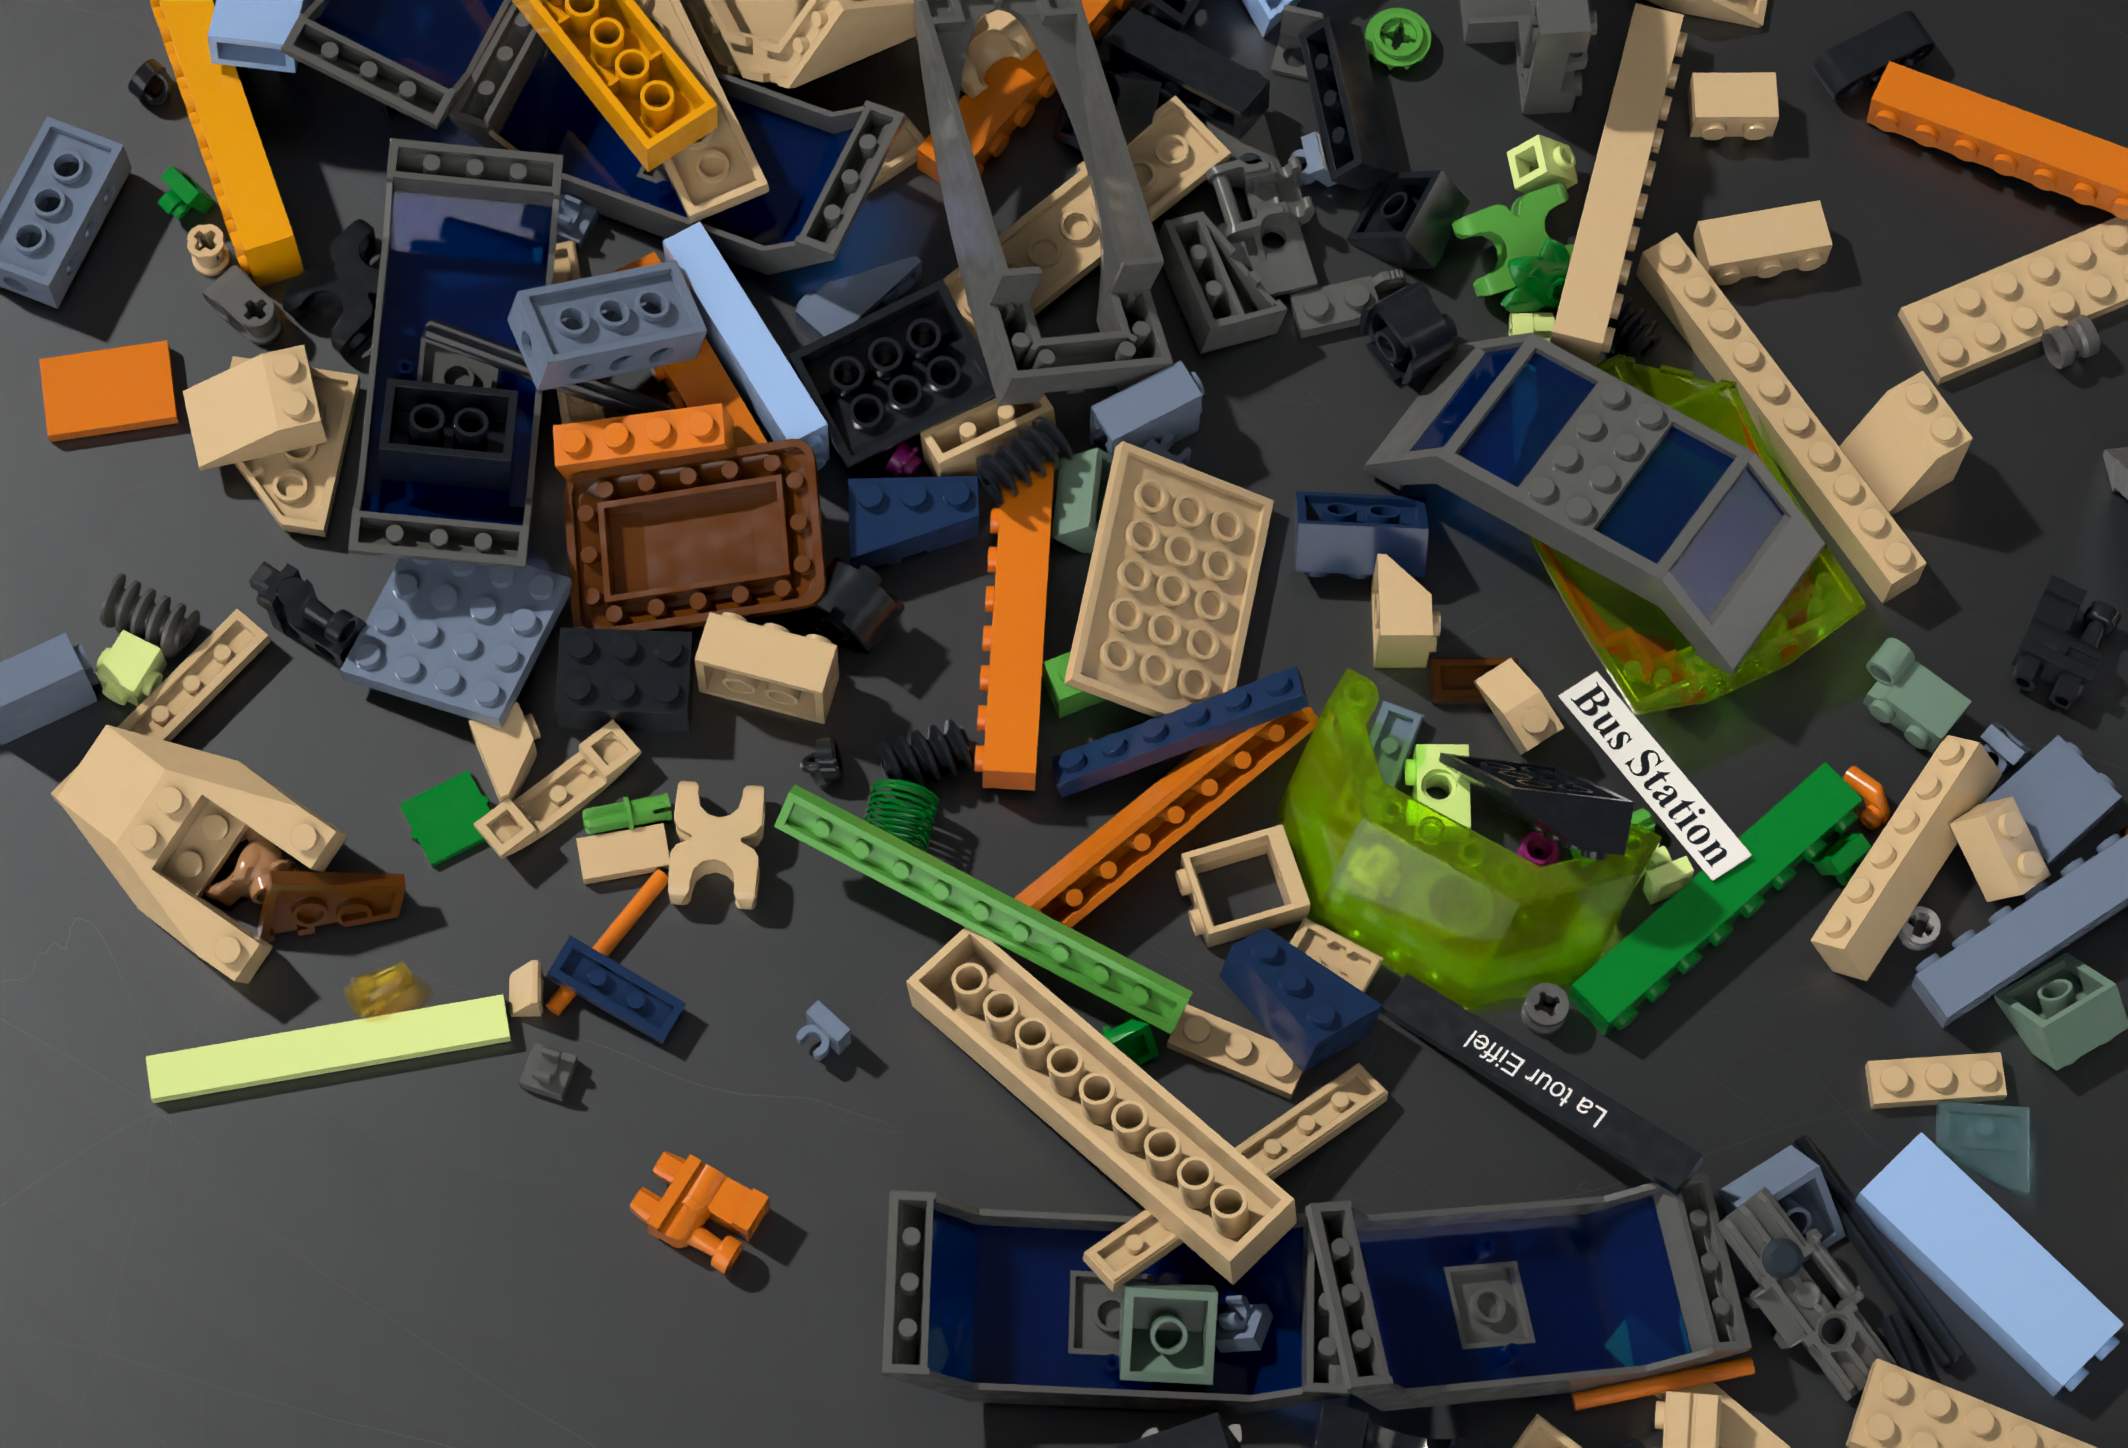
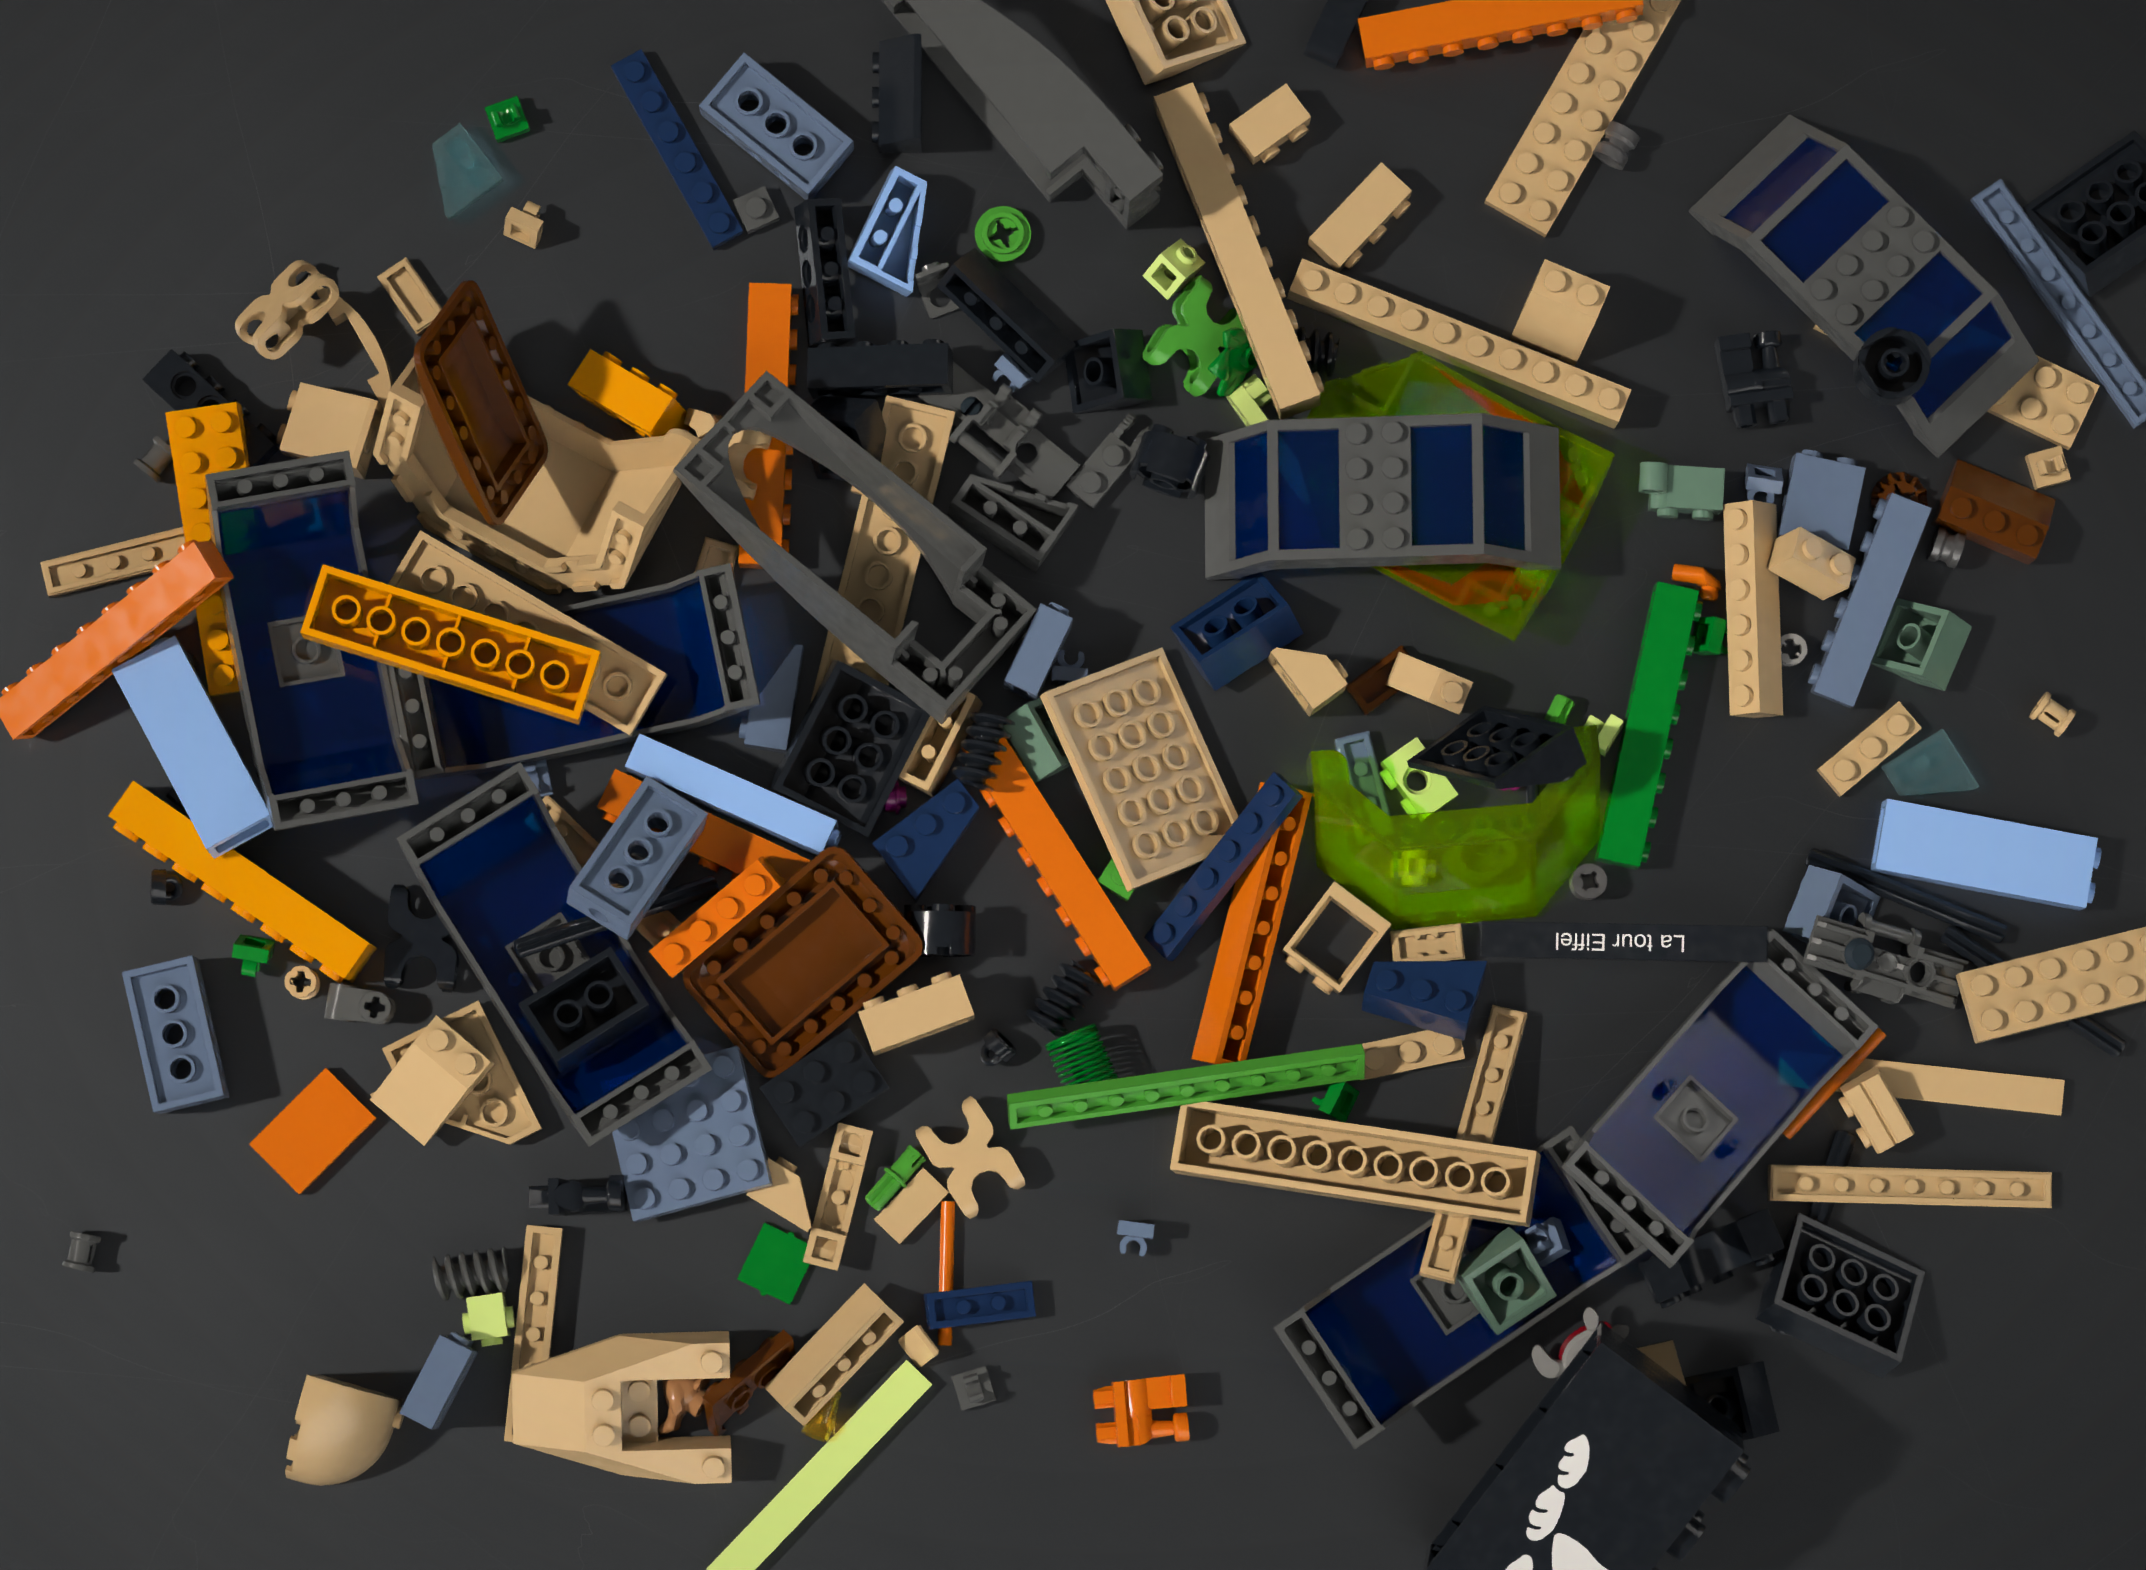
camera: 40 degrees left, 15 degrees up
white sticker [1558,671,1752,881] -> none
none -> tan brick [764,1283,904,1426]

